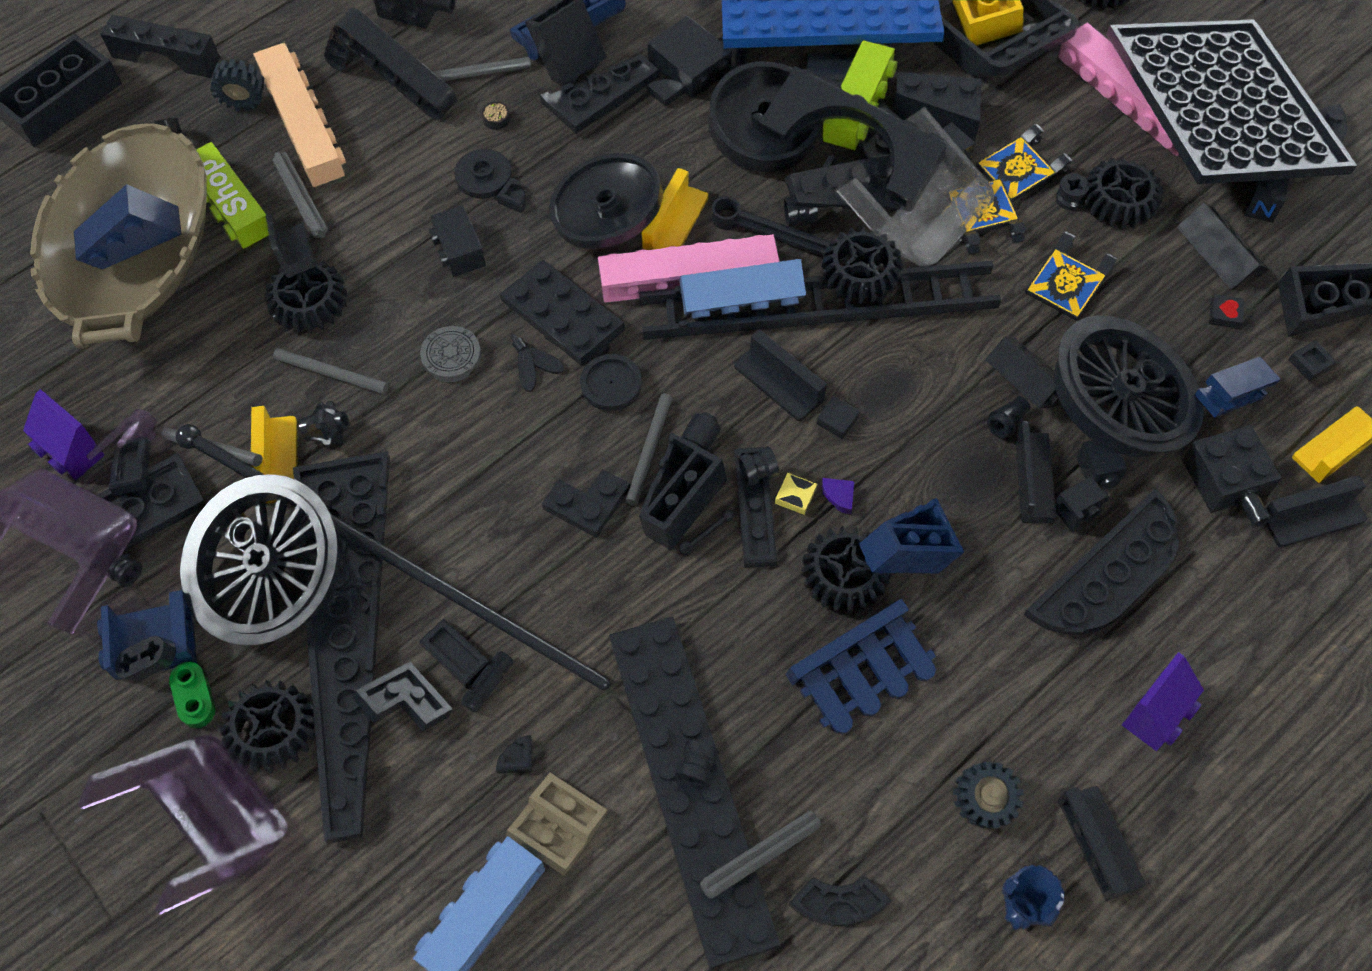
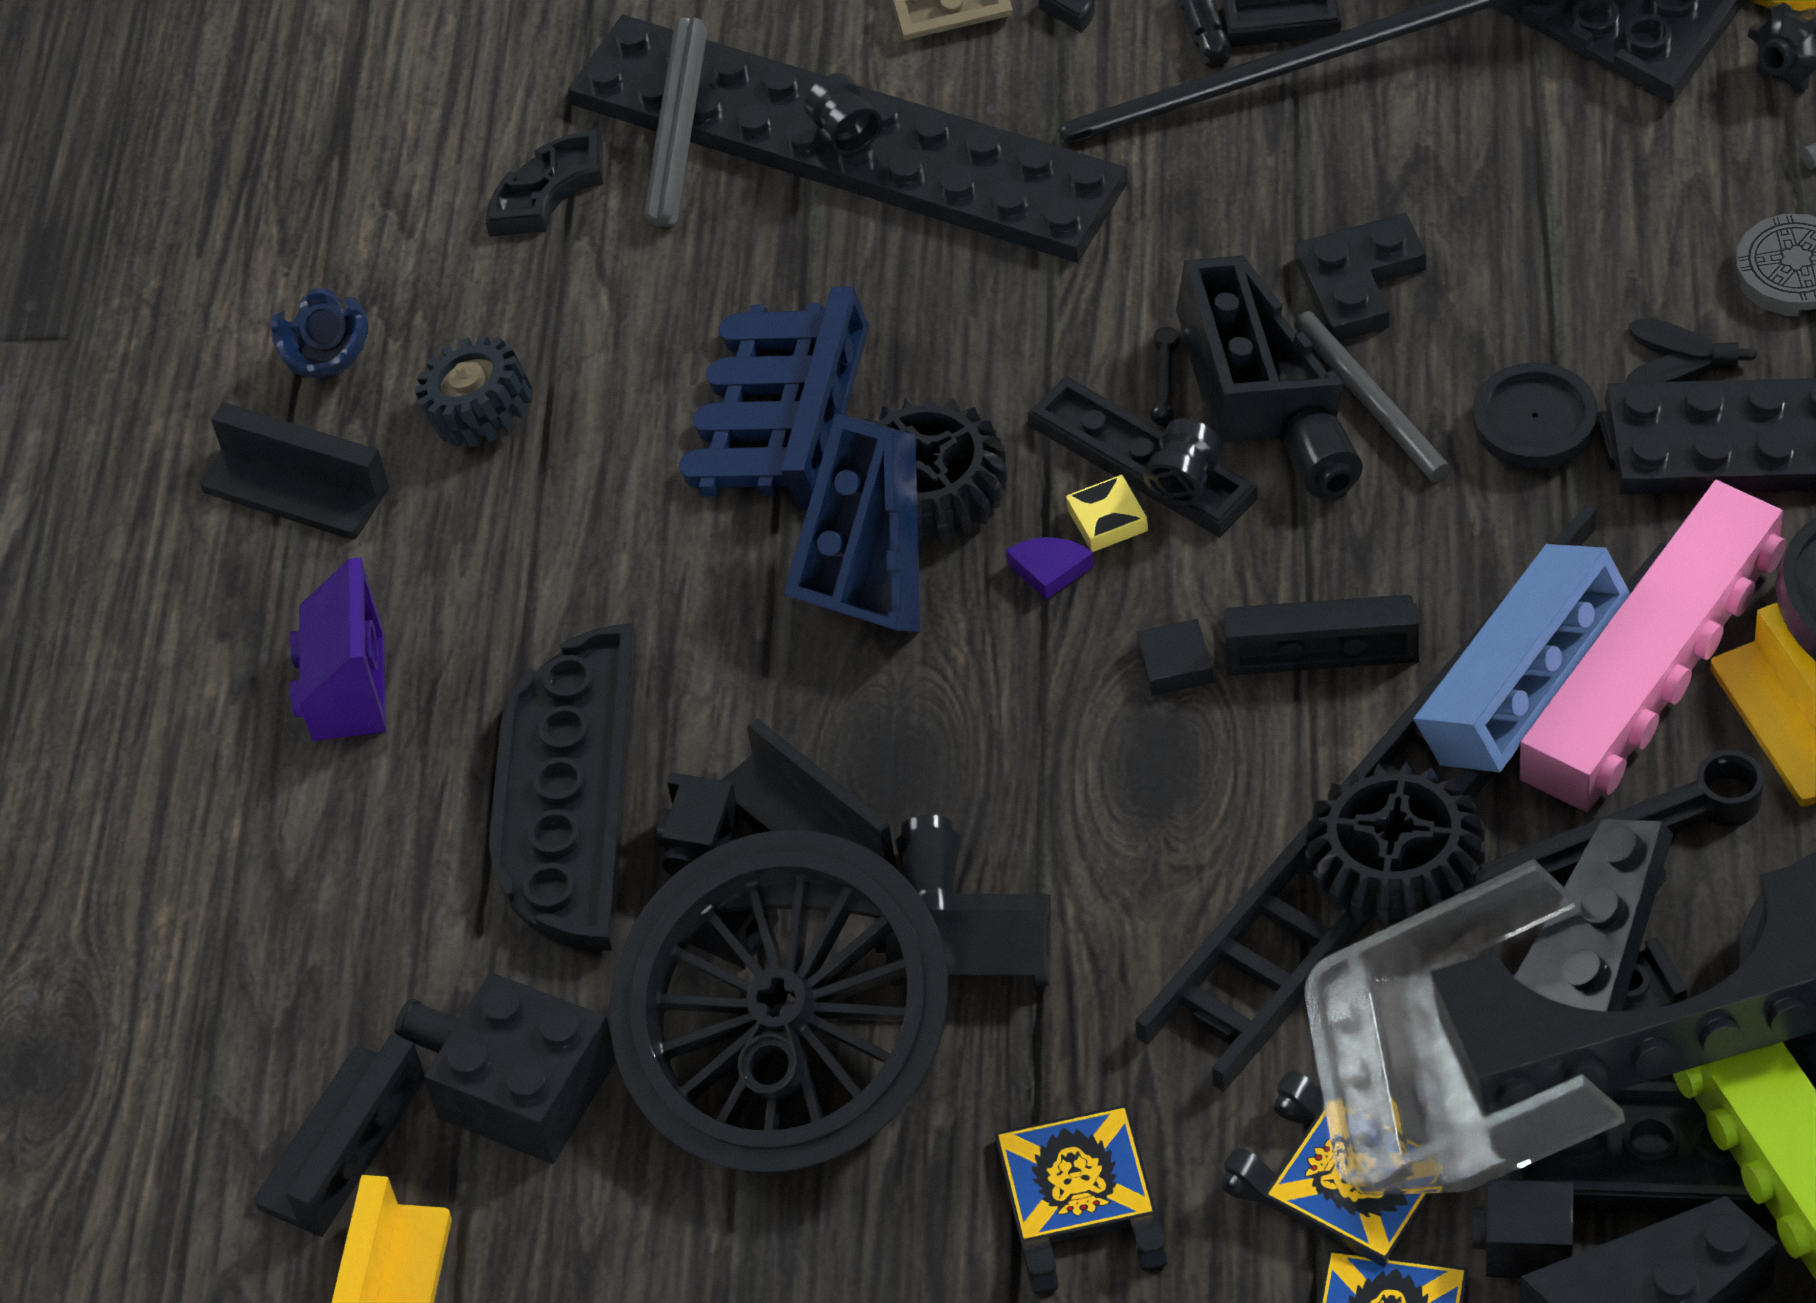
camera: 140 degrees right, 10 degrees down
dark blue piece [1195,357,1281,418] -> none

